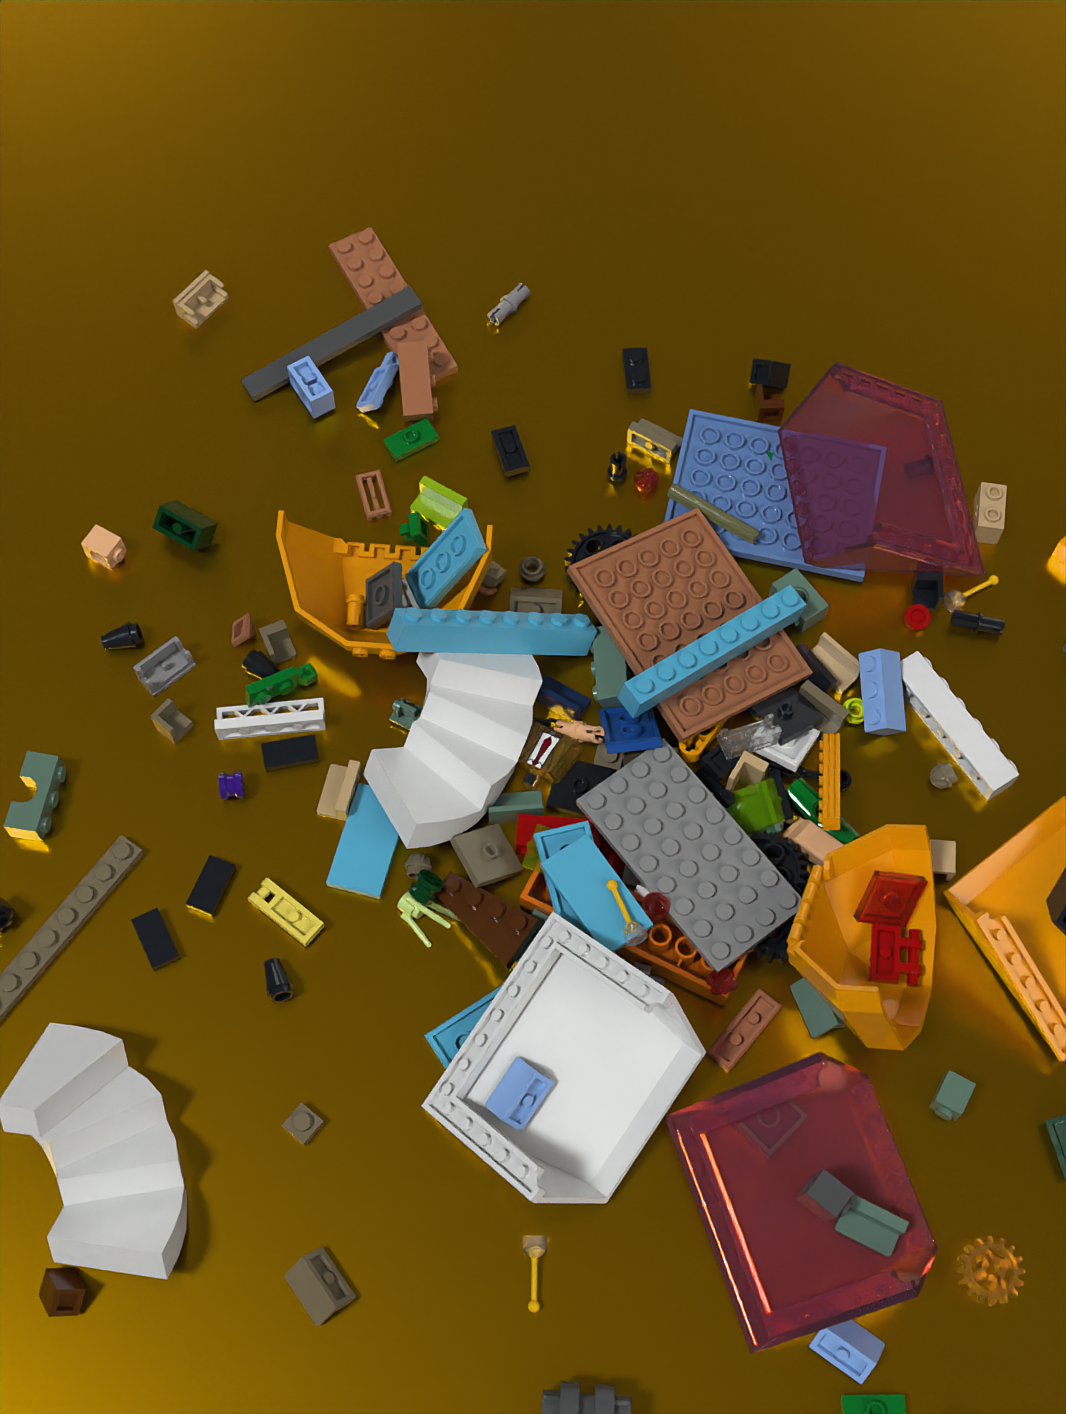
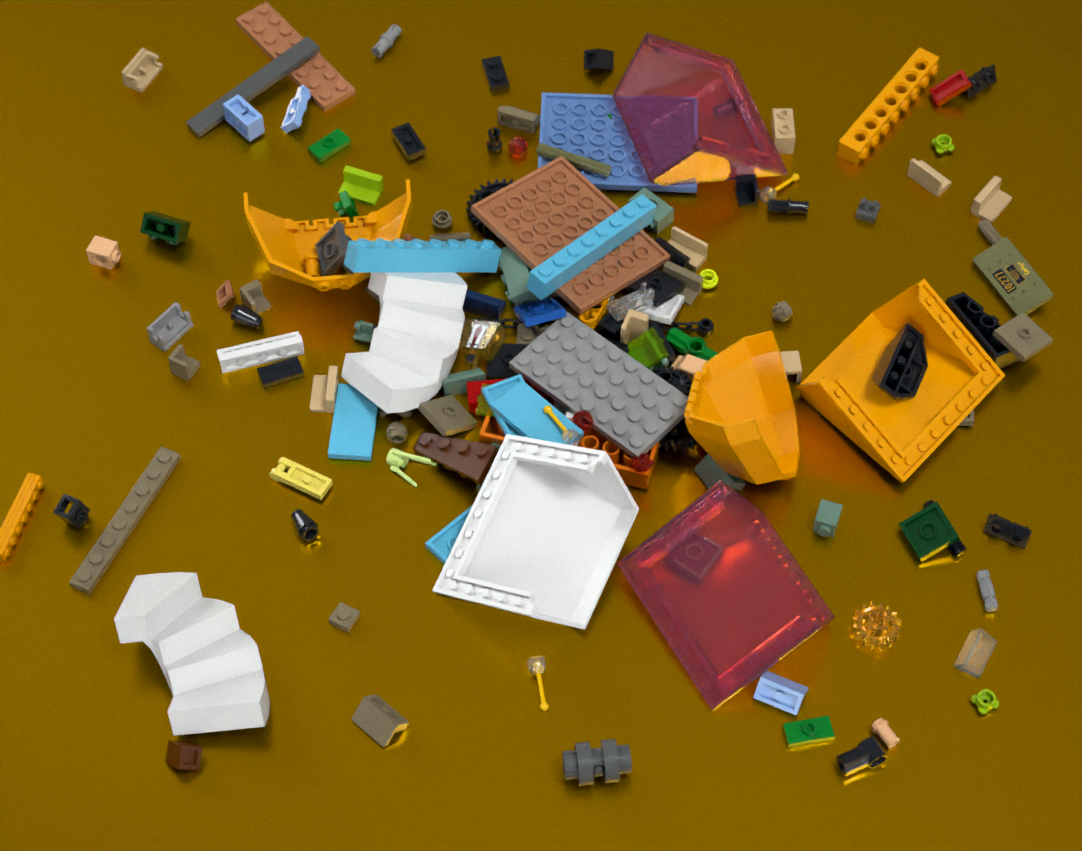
camera: 10 degrees left, 10 degrees down
sand green arch [3,751,66,841] -> none
black cone [101,622,143,650] -> none
black tile [131,908,180,971] -> none
black tile [186,855,236,917] -> none
dark purple wheel [219,771,245,800] -> none
green hinge [245,662,318,708] -> none
nougat tile [355,469,392,522] -> none
nougat brick [397,341,438,422] -> none
medium azure tile [405,508,487,609] -> none
dark green wheel [408,869,444,905] -> none
dark tan plate [482,561,507,588] -> none
light blue panel [485,1057,555,1132] -> none
light nougat pin [554,720,605,744] -> none
nougat tile [705,988,782,1073] -> none
reddish brown panel [754,384,785,422] -> none
dark grey brick [795,1169,854,1222] -> none
light orange piece [819,733,840,830] -> none
sand green panel [834,1194,909,1257] -> none
clear red plate [854,870,928,927] -> none
light blue brick [858,648,906,736] -> none
red plate [869,924,923,987] -> none
white brick [900,651,1019,801] -> none
red tile [903,604,931,632] -> none

